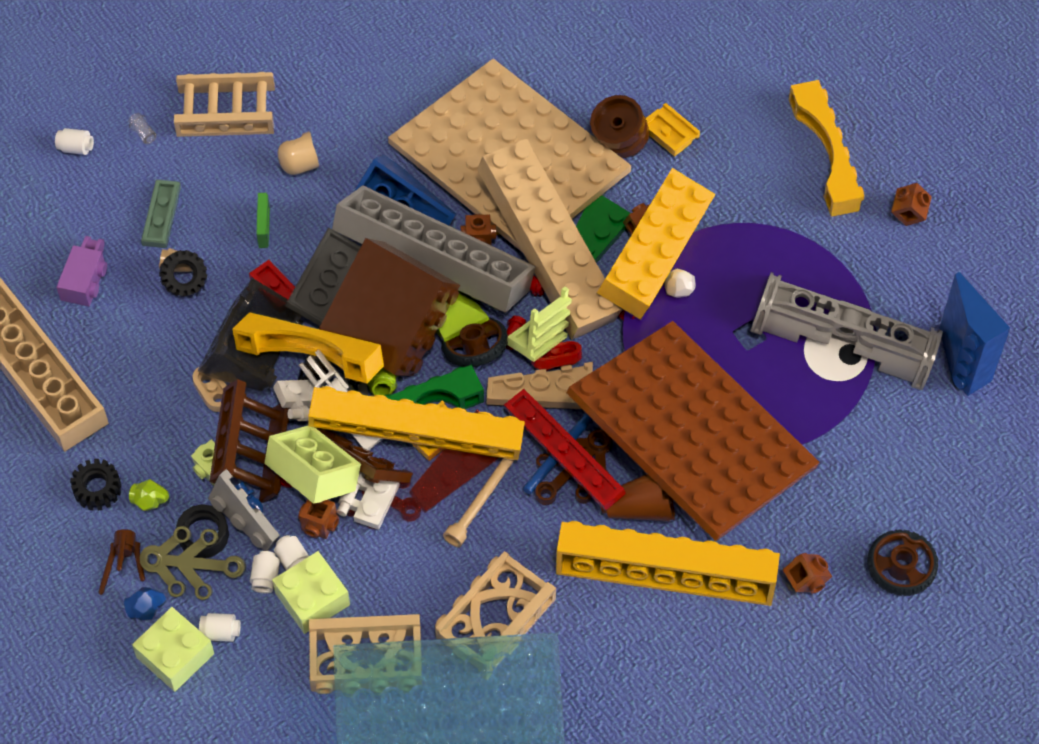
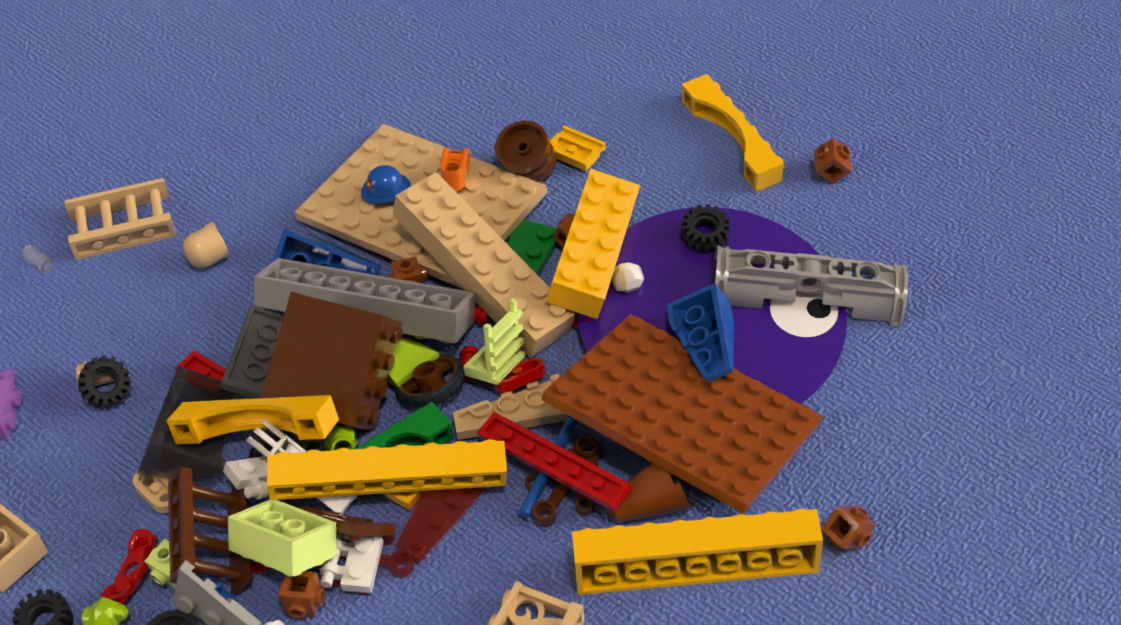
camera: 10 degrees left, 10 degrees down
sand green tile [141,179,181,248] -> none
bright green tile [257,193,270,248] -> none
tan piece [443,450,521,547] -> none
reddish brown wheel [867,529,938,596] -> none
blue slope [939,272,1010,396] -> none
none -> red piece [101,529,157,604]
none -> blue hat [361,165,411,204]
none -> orange piece [440,147,471,192]
none -> blue wedge [667,283,734,382]
none -> black tyre [681,204,730,255]

